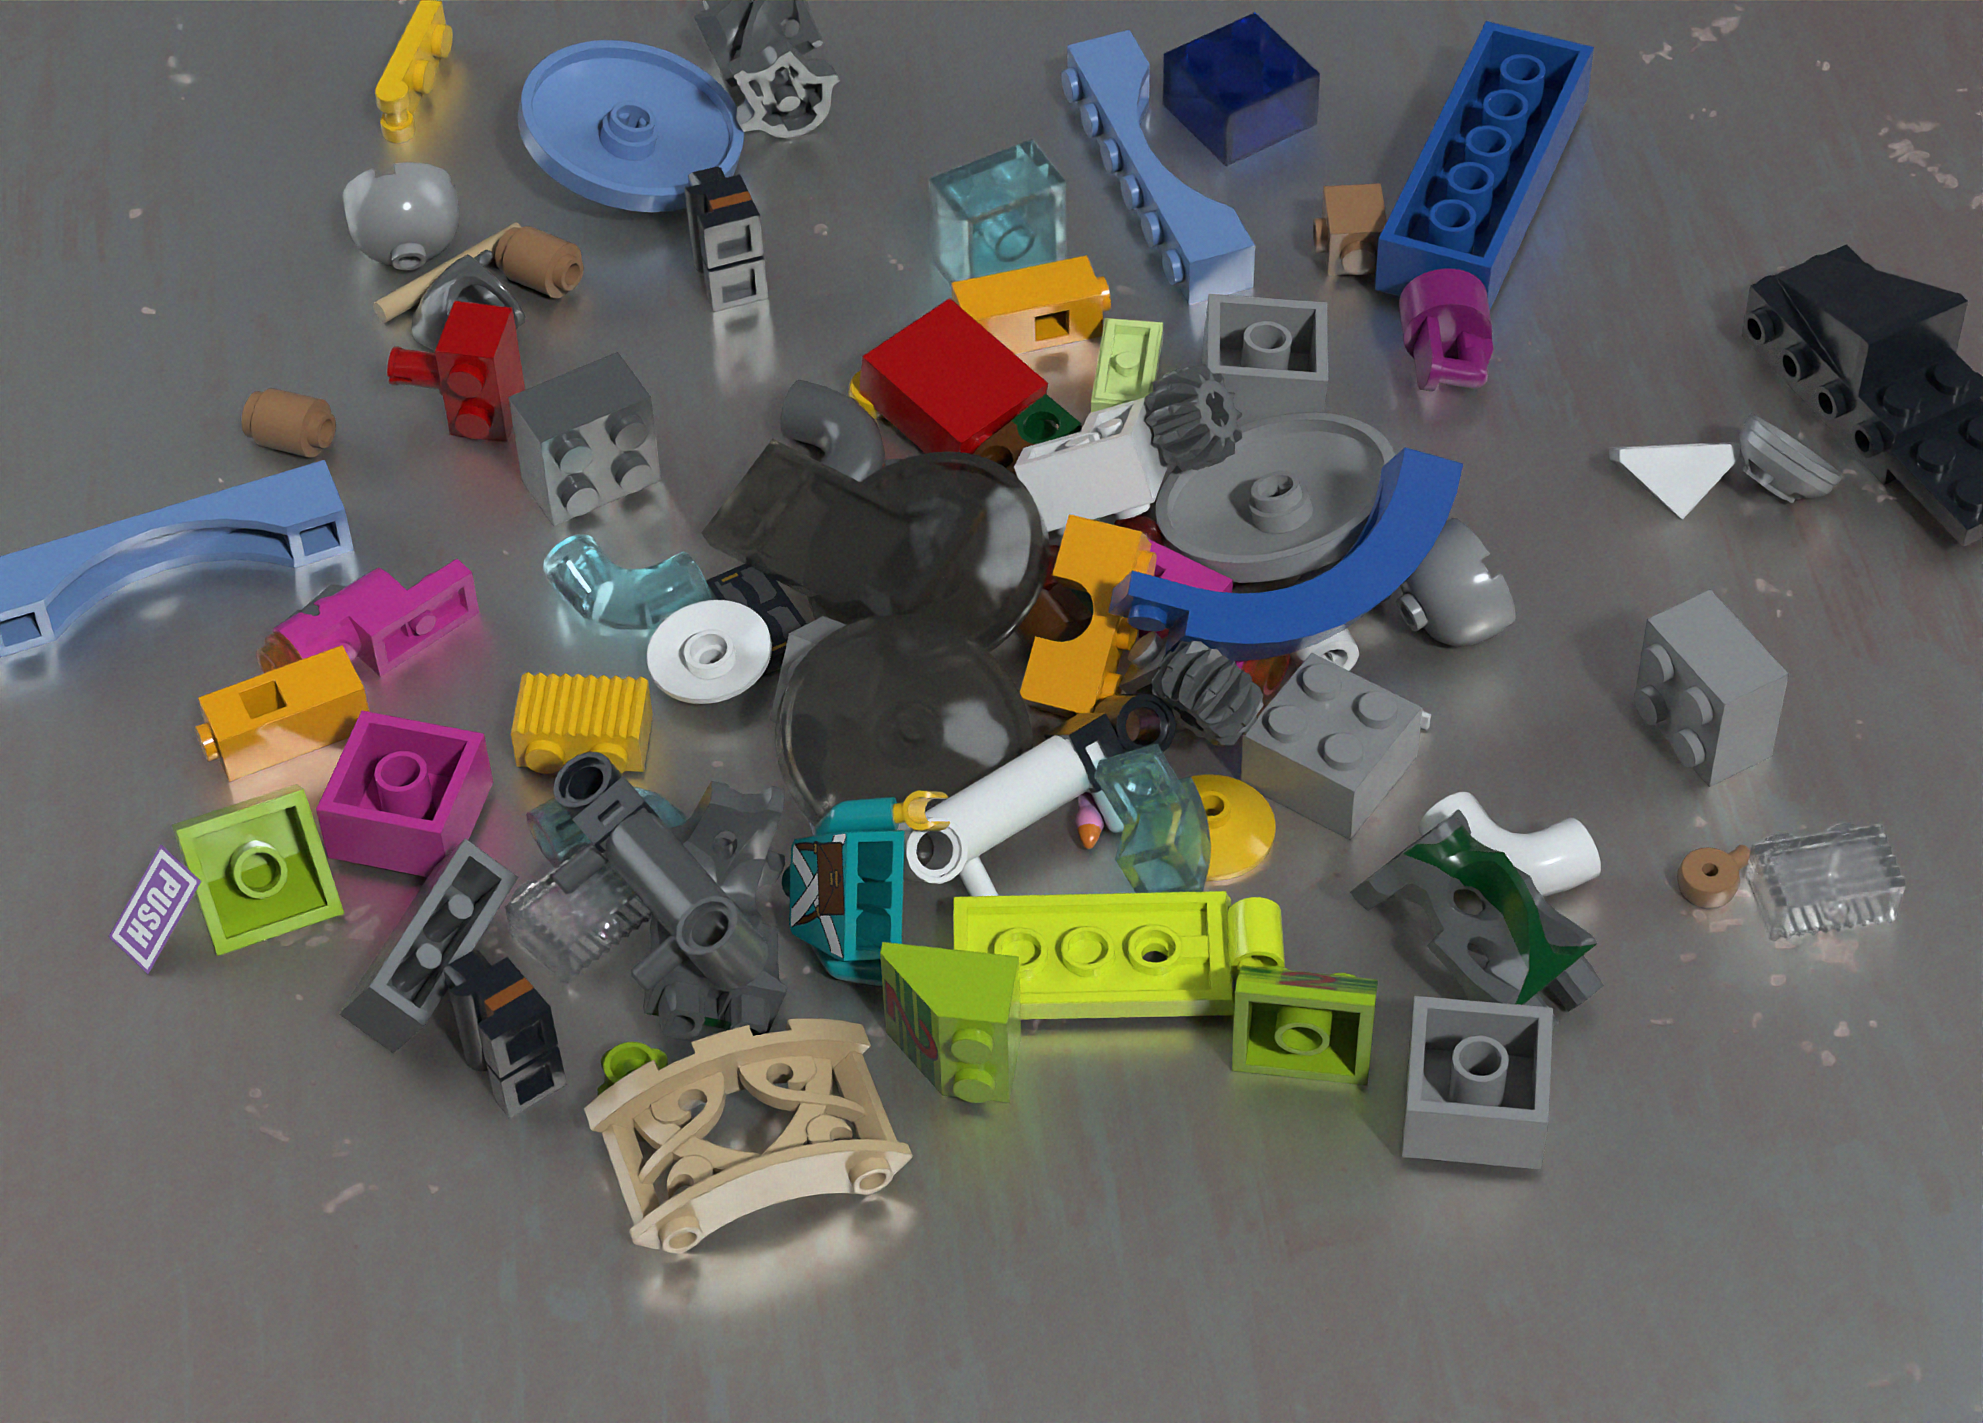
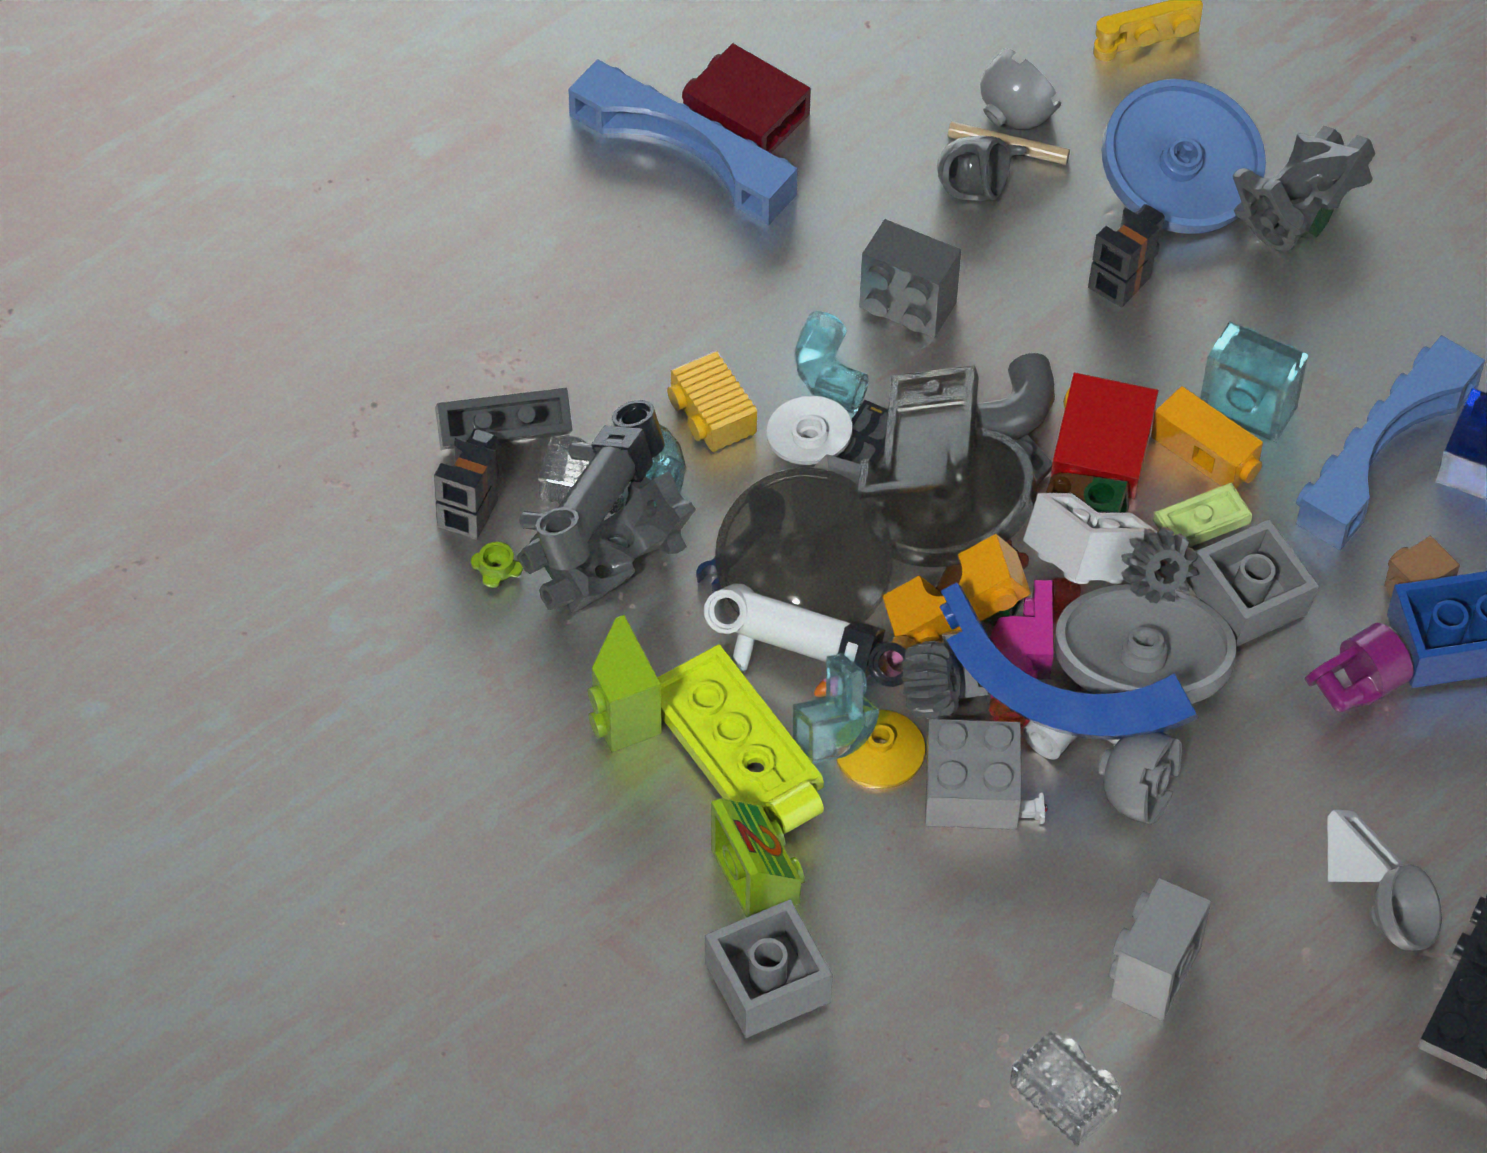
camera: 55 degrees right, 5 degrees up
sticker [108,844,201,974] -> none
lime slope [171,784,345,956] -> none
light orange brick [194,645,369,782] -> none
medium nougat brick [241,388,336,458] -> none
dark pink plate [256,559,480,677] -> none
dark pink brick [316,711,493,877] -> none
red brick [387,301,525,442] -> none
medium nougat brick [495,226,584,298] -> none
tan fence [584,1018,913,1254] -> none
teal torso [781,790,950,987] -> none
dark grey hips [1350,809,1604,1028] -> none
white cylinder [1418,792,1601,897] -> none
medium nougat piece [1677,845,1753,908] -> none
none -> dark red brick [682,43,811,153]

